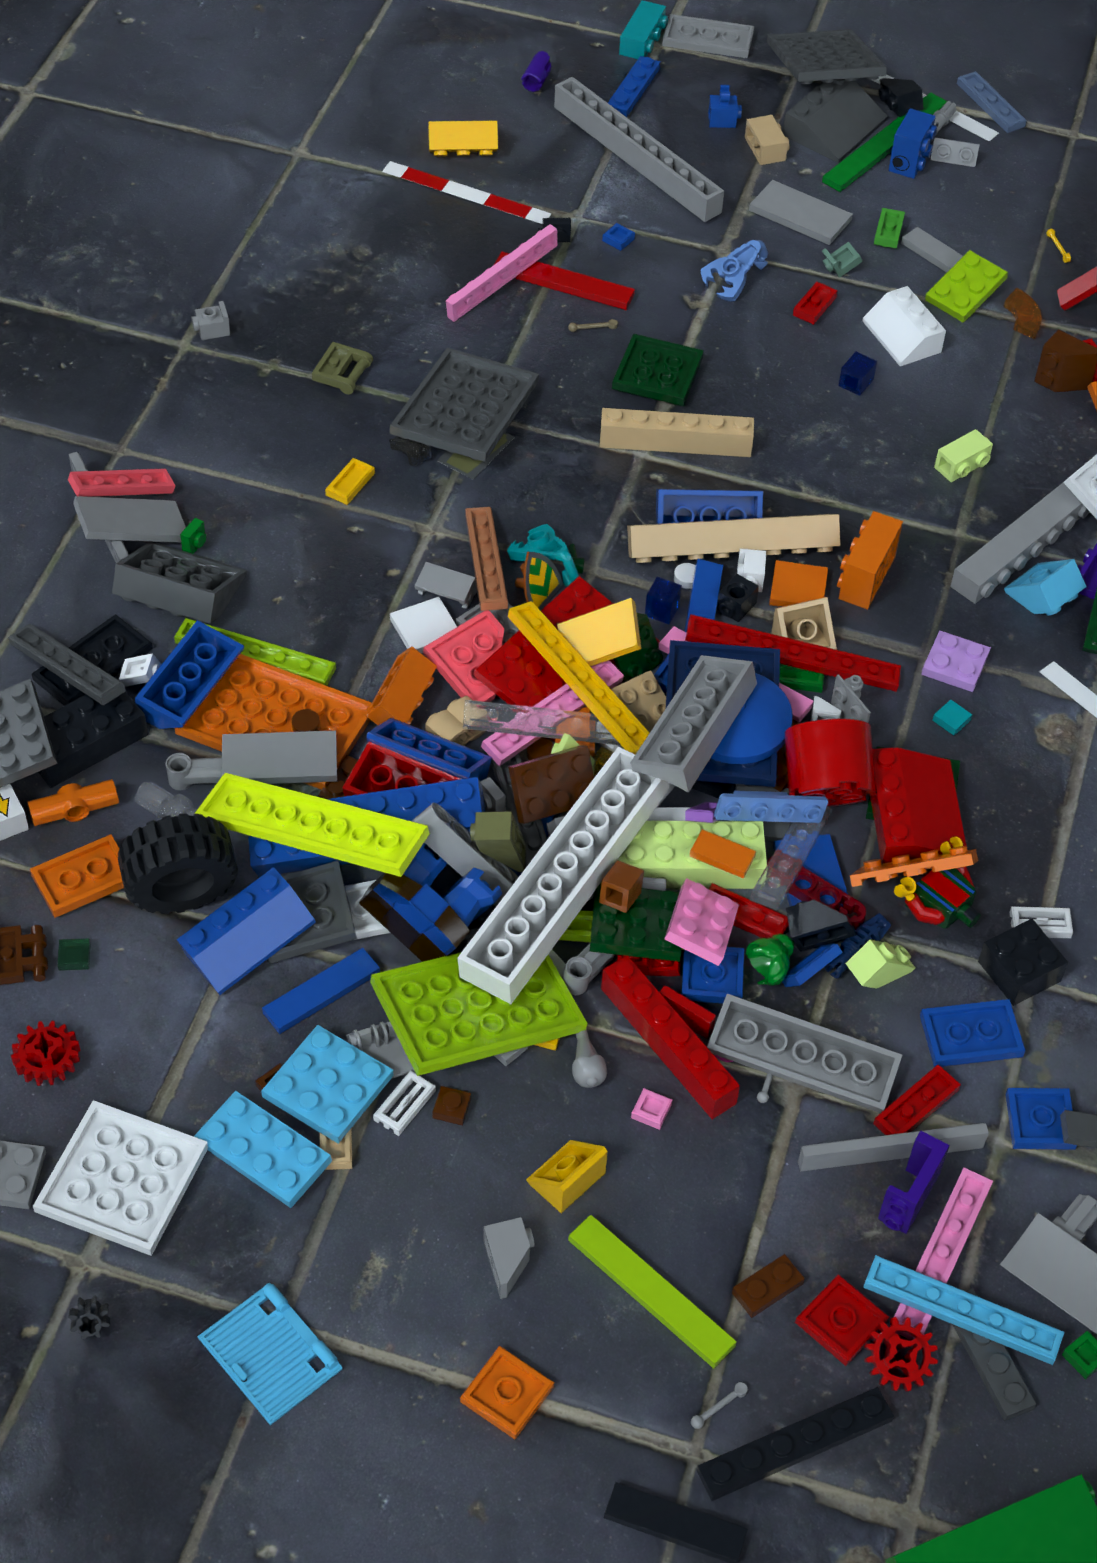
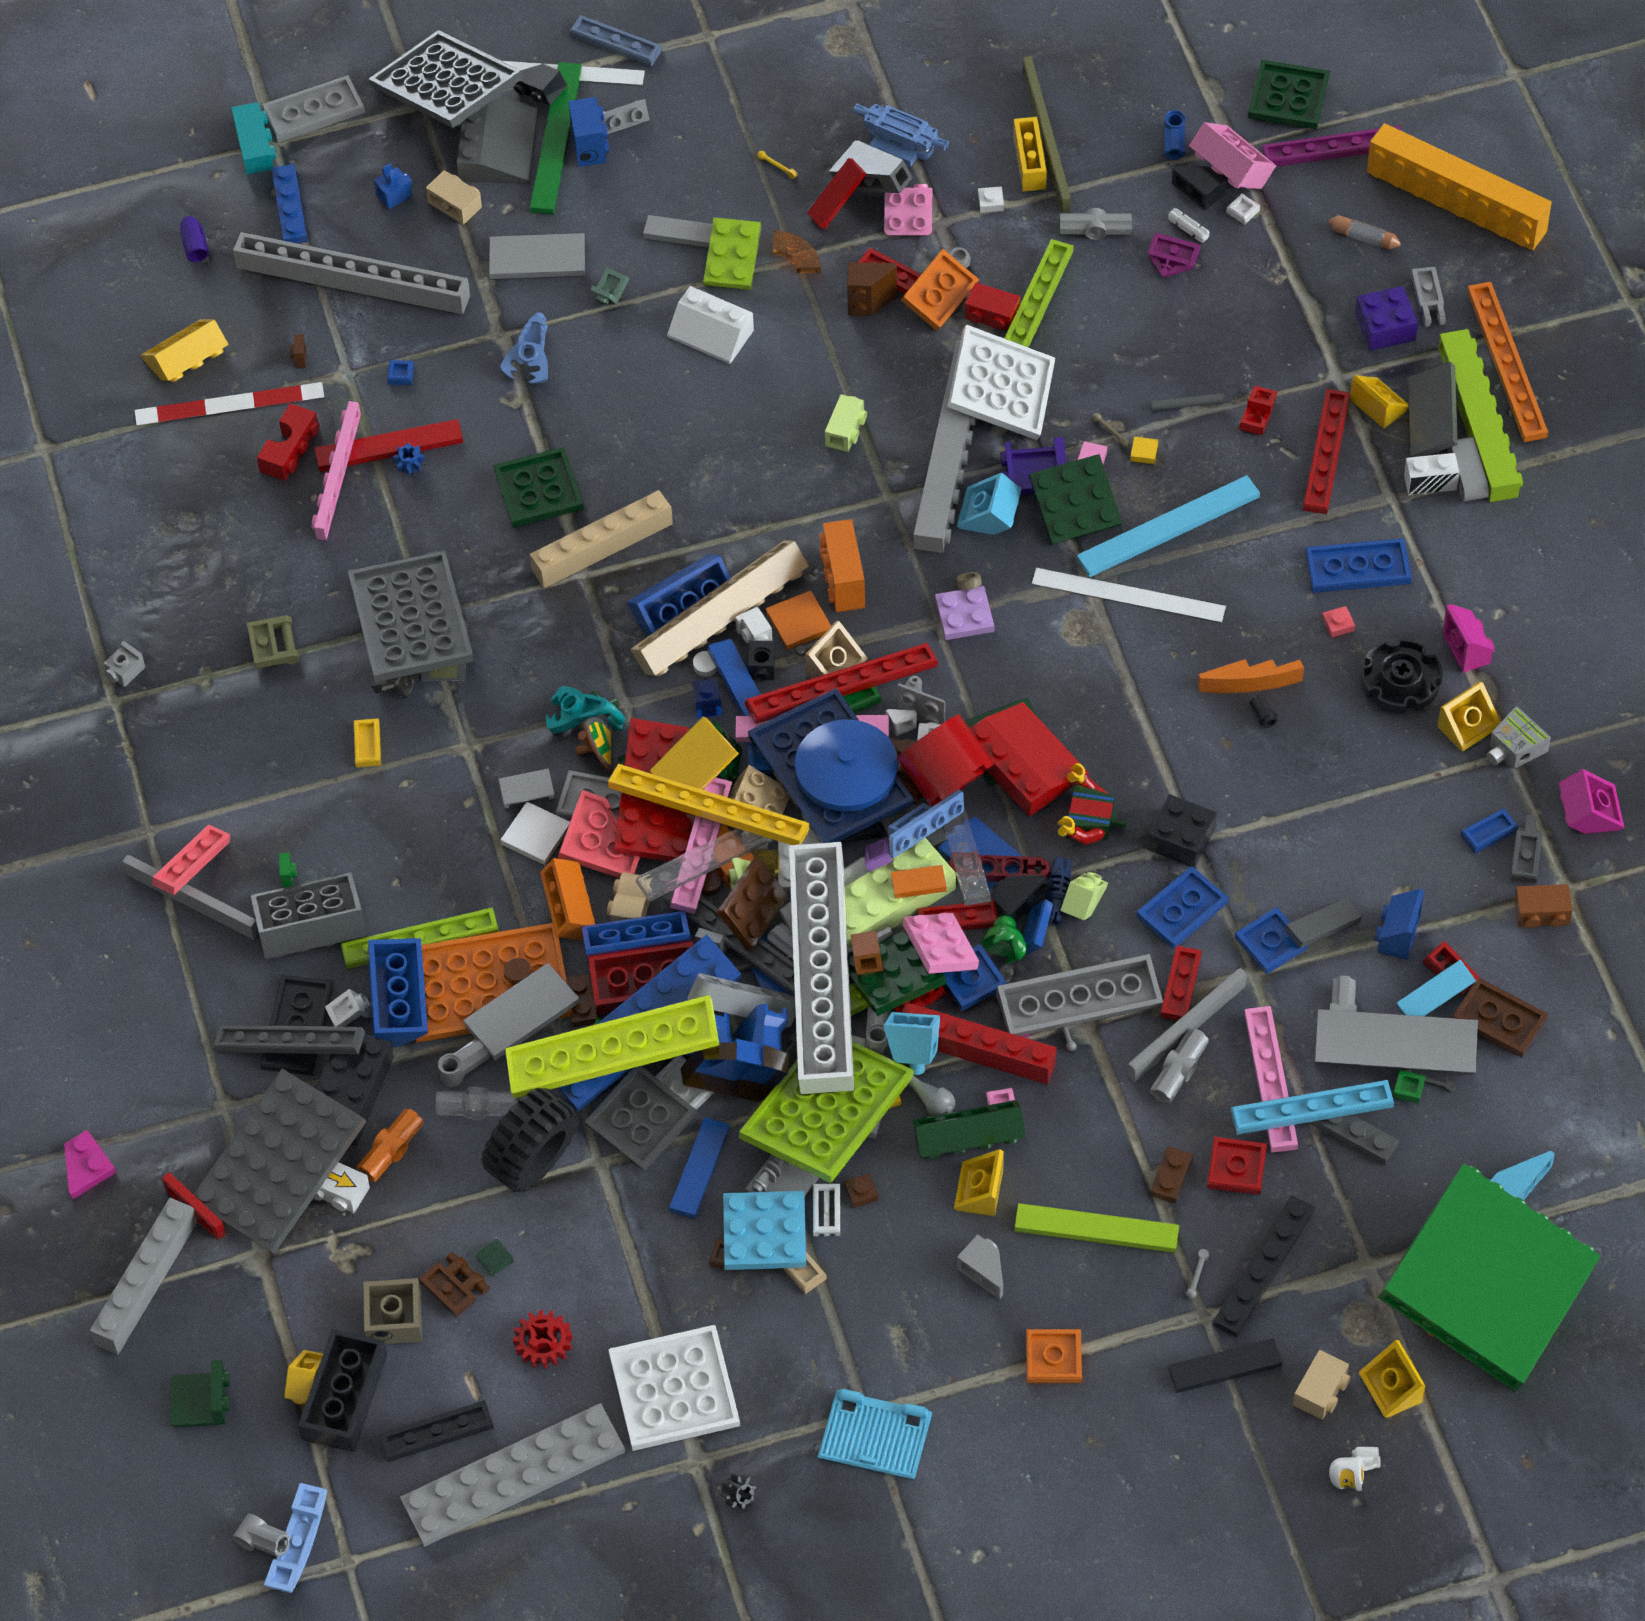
camera: 30 degrees left, 5 degrees up
orange plate [30,834,124,918] -> none
light grey tile [73,496,186,543] -> none
blue slope [177,867,316,995] -> none
medium azure plate [194,1091,332,1208] -> none
nougat tile [465,507,508,611] -> none
olive slope [470,811,526,872] -> none
black bracket [538,218,571,242] -> none
dark tan hinge [568,319,618,332] -> none
light grey arch [630,655,757,793] -> none
red tile [660,985,716,1039] -> none
red plate [793,282,838,325] -> none
clear blue brick [838,351,877,396] -> none
orange wing [850,846,978,887] -> none
red gear [864,1317,938,1391] -> none
bright green plate [874,208,905,249] -> none
dark purple panel [878,1130,950,1234] -> none
teal tile [932,700,973,735] -> none
light grey axle [933,101,956,136] -> none
white tile [1010,906,1073,938] -> none
none -> red arch [257,403,320,481]
none -> reddish brown plate [289,334,306,368]
none -> blue gear [393,443,425,475]
none -> medium azure torso [884,1012,940,1075]
none -> dark green brick [912,1100,1026,1159]
none -> dark tan tile [956,572,982,590]
none -> light grey piece [1150,1028,1209,1103]

